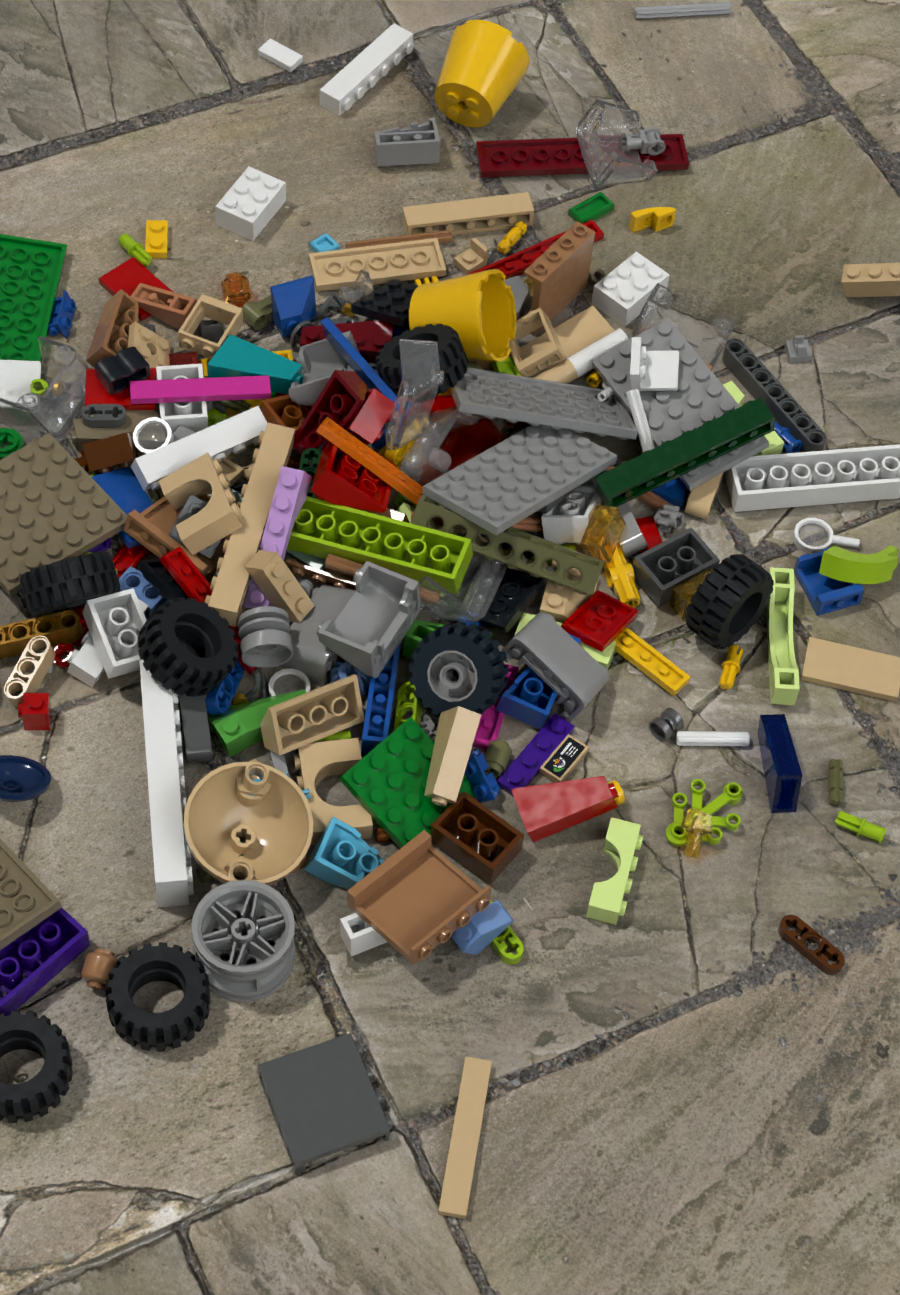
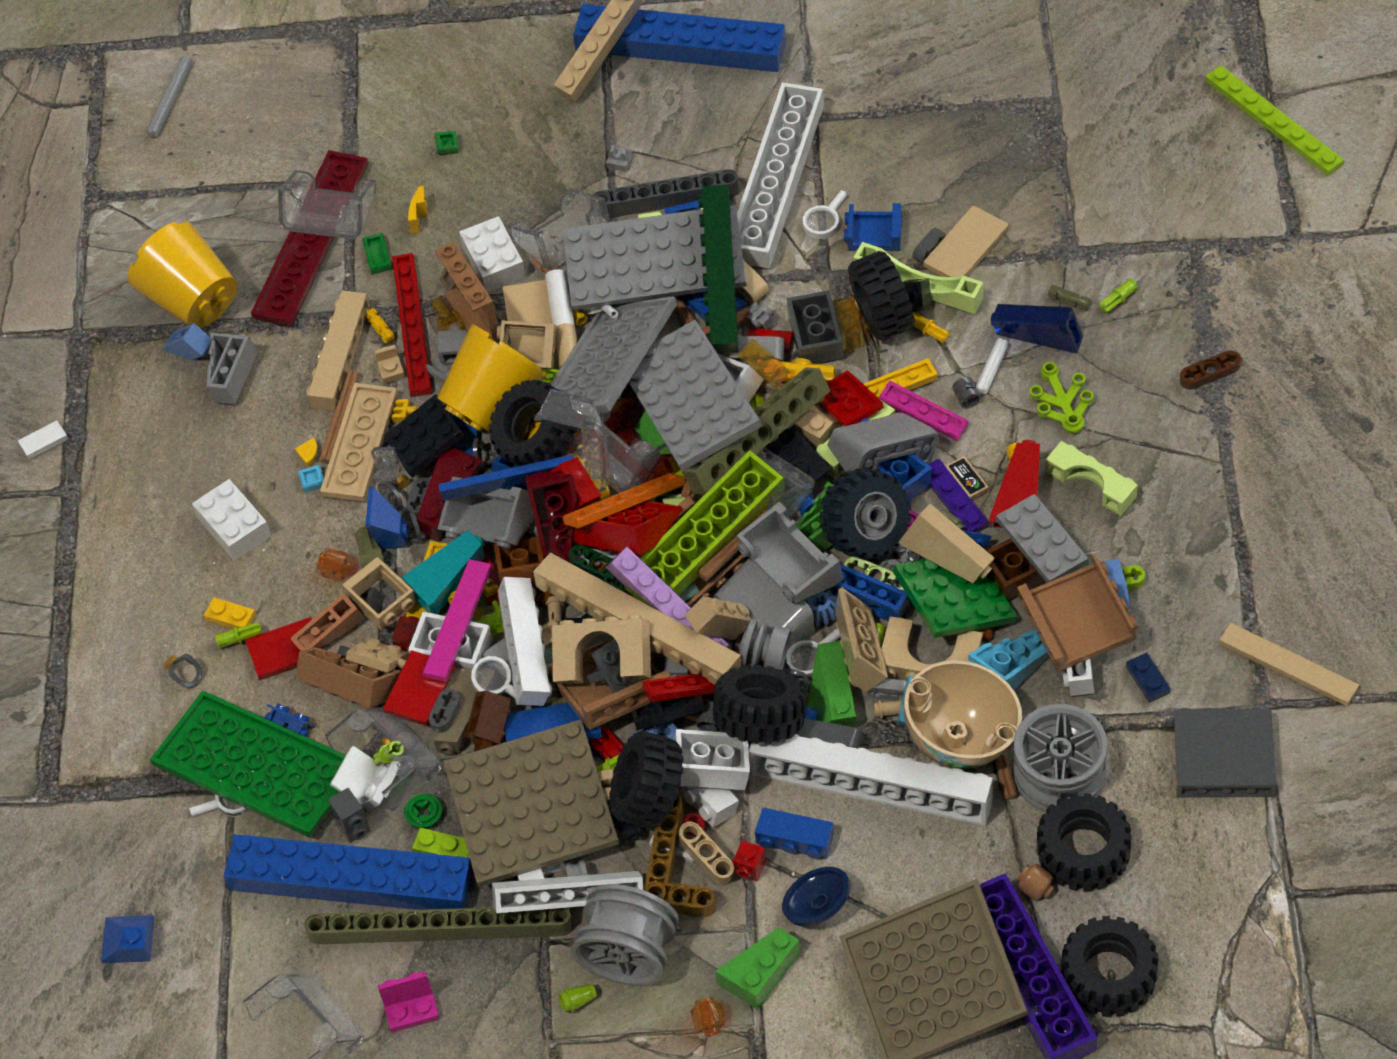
camera: 55 degrees left, 0 degrees up
black brick [95,347,150,395] -> none
white brick [319,23,414,116] -> none
light grey connector [621,127,666,156] -> none
white axle [626,389,655,452] -> none
white bracket [630,337,679,391] -> none
clear yellow piece [681,807,712,858] -> none
lime arch [819,545,899,584] -> none
none -> medium blue slope [163,323,211,360]
none -> dark grey piece [164,654,202,688]
none -> yellow tile [295,437,318,467]
none -> green tile [434,131,459,155]
none -> blue brick [755,807,834,859]
none -> dark pink tile [879,380,969,442]
none -> black brick [903,278,932,312]
none -> dark grey beam [912,228,946,264]
none -> light grey plate [996,494,1088,583]
none -> dark blue plate [1126,653,1170,703]

